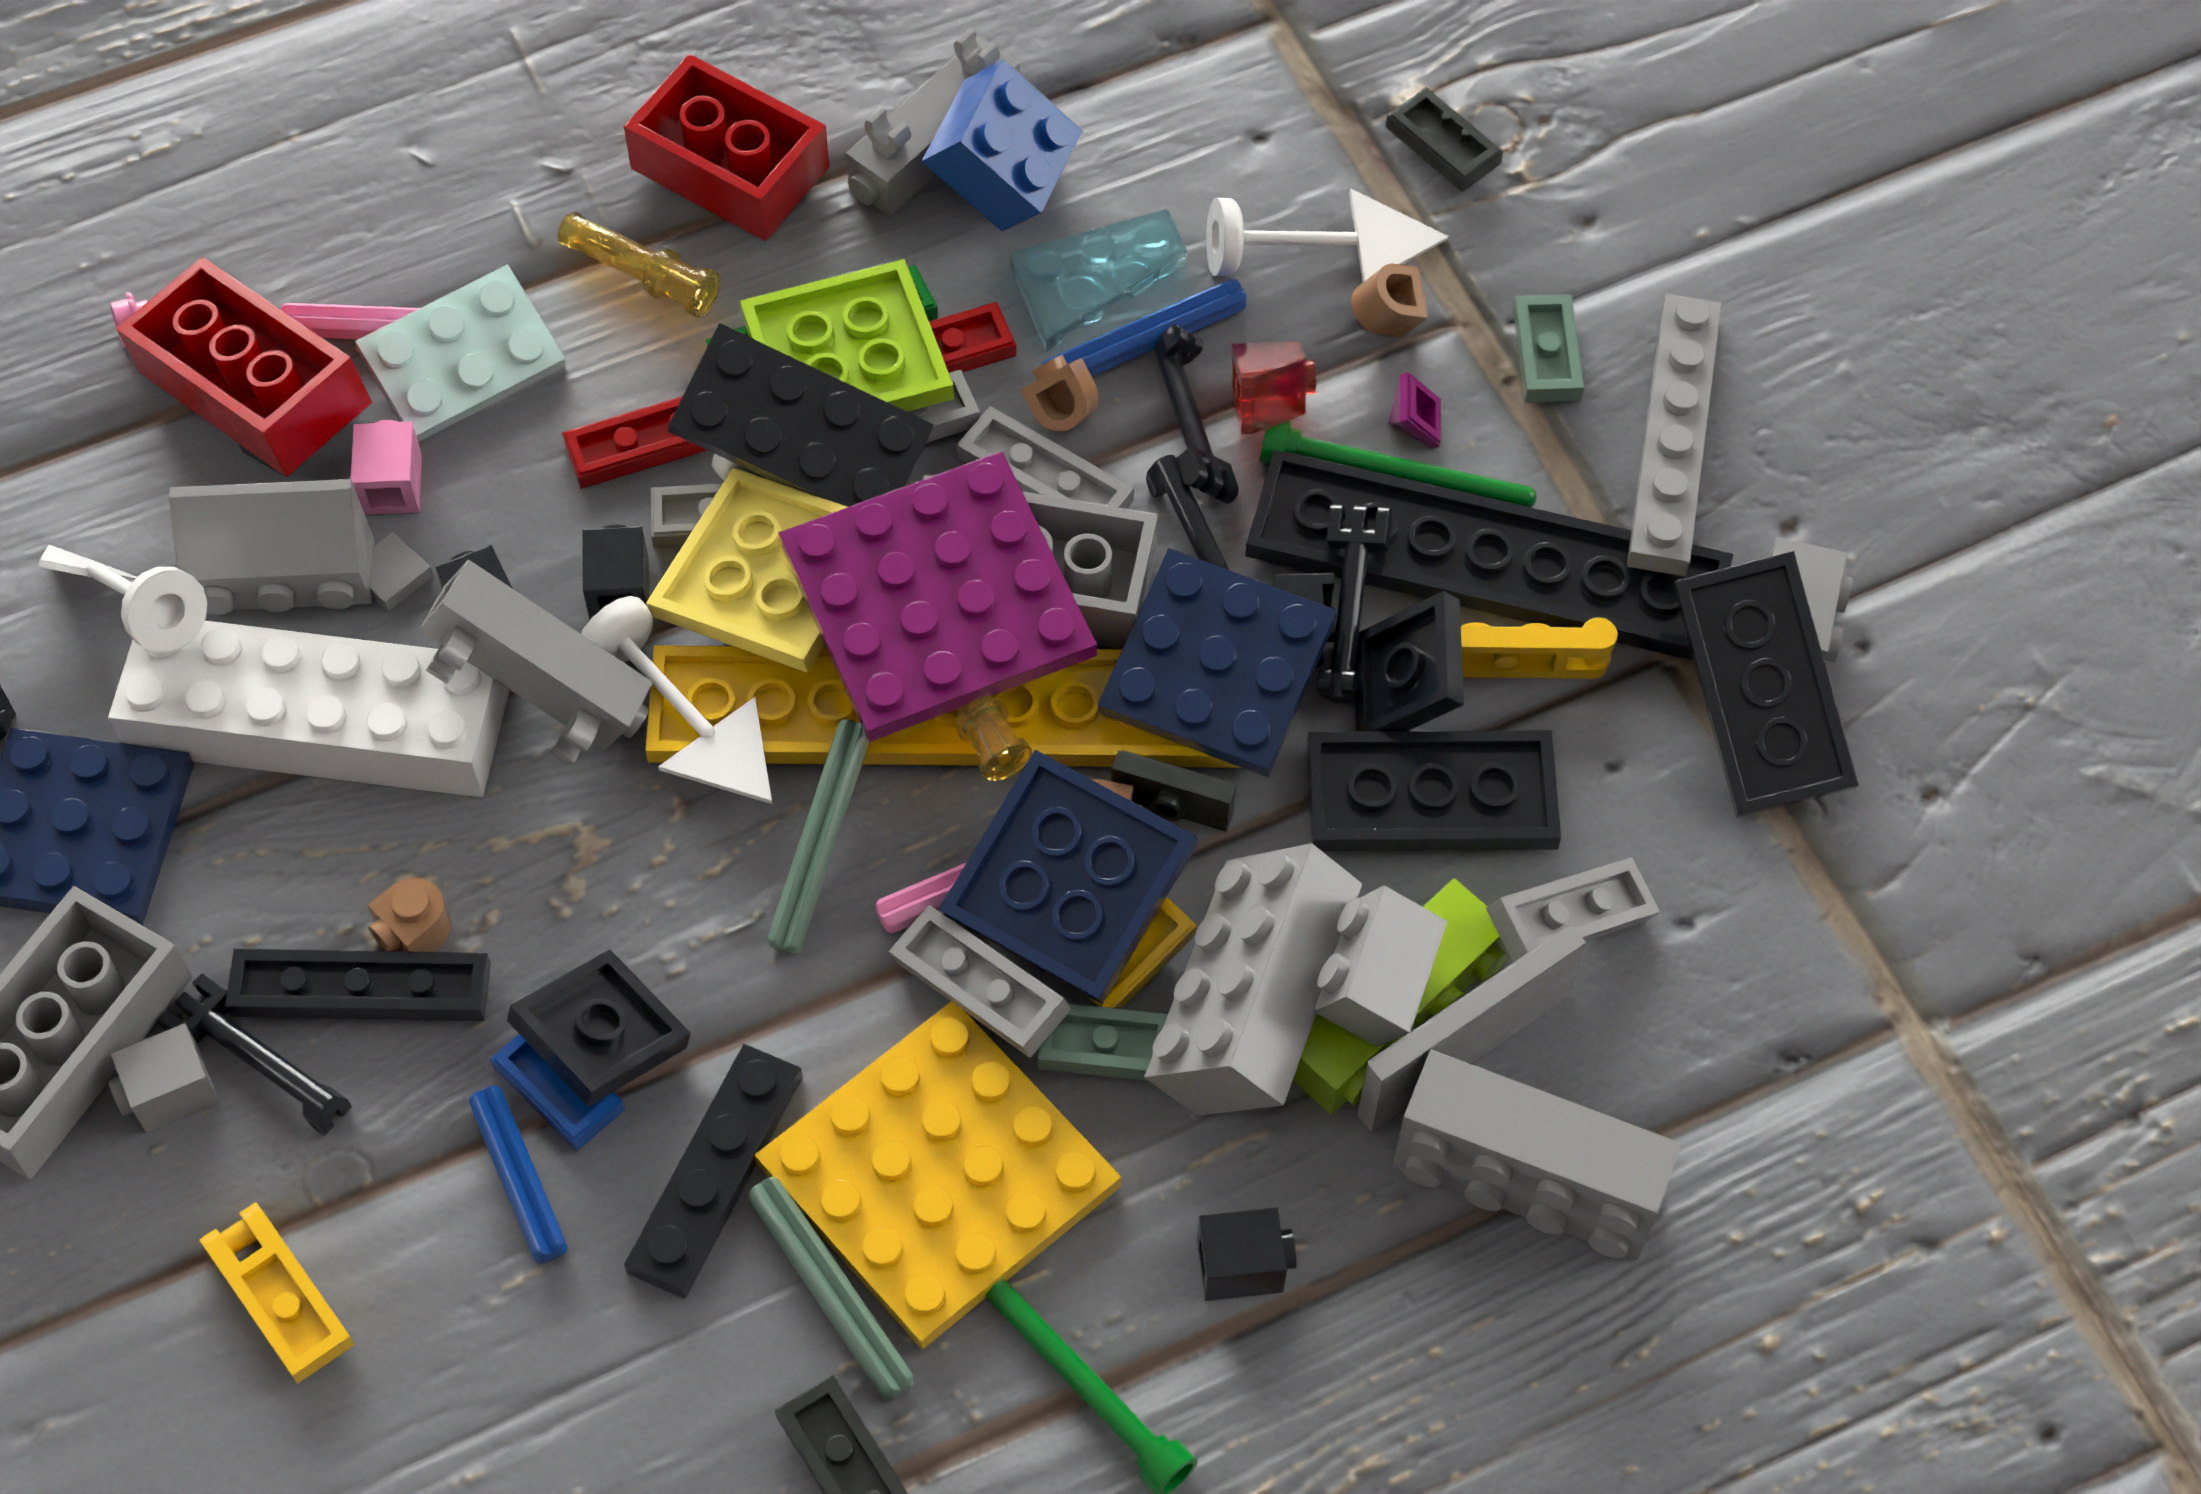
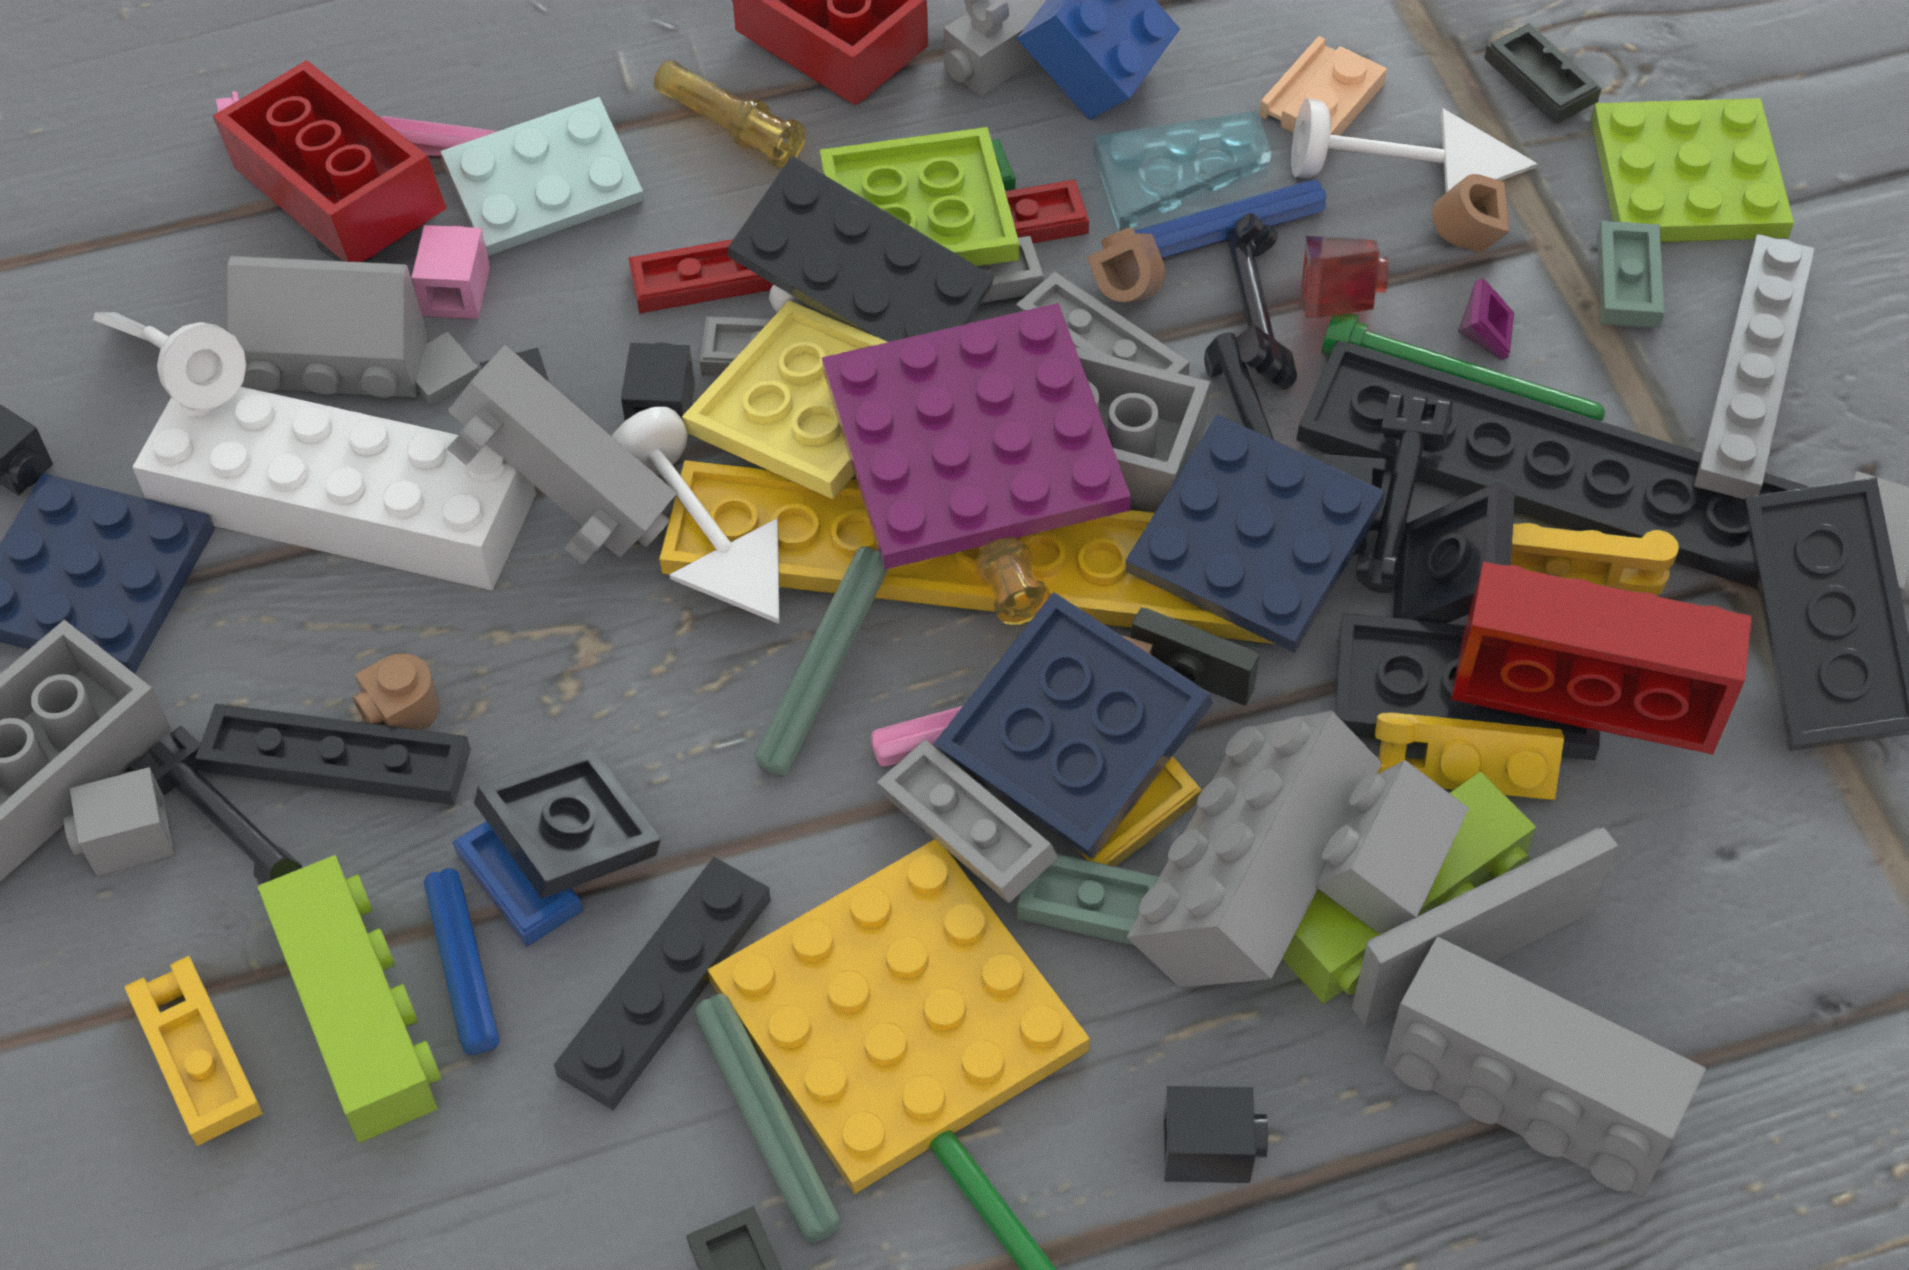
camera: 10 degrees right, 5 degrees down
light grey plate [1486,857,1660,963] -> none
none -> lime brick [257,855,442,1143]
none -> light nougat plate [1259,36,1387,136]
none -> yellow plate [1375,713,1564,800]
none -> red brick [1451,561,1752,755]
none -> lime plate [1591,98,1794,242]

